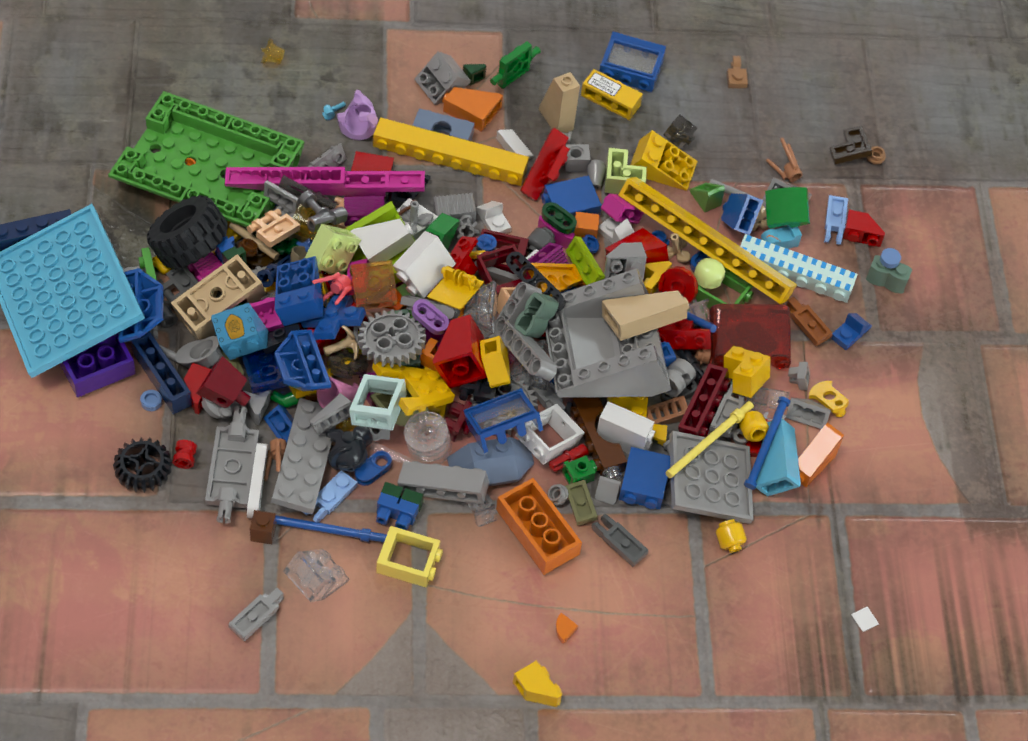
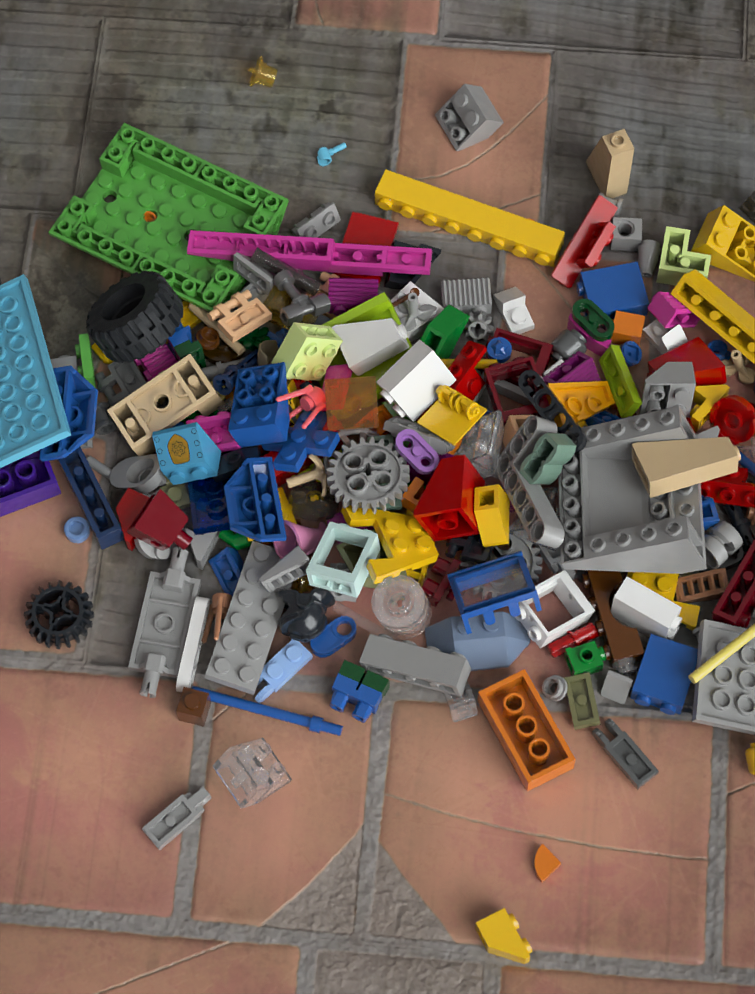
camera: 15 degrees right, 10 degrees up
red wheel [173,440,197,469] -> none
lavender piece [337,90,378,140] -> none
light yellow window [376,526,443,587] -> none
sand blue arch [412,108,474,141] -> none
orange slope [442,87,503,132] -> none
dark green slope [463,64,487,85] -> none
green plate [490,41,541,89] -> none
white slope [496,129,533,159] -> none
yellow brick [581,69,643,121] -> none
blue window [599,31,666,92] -> none

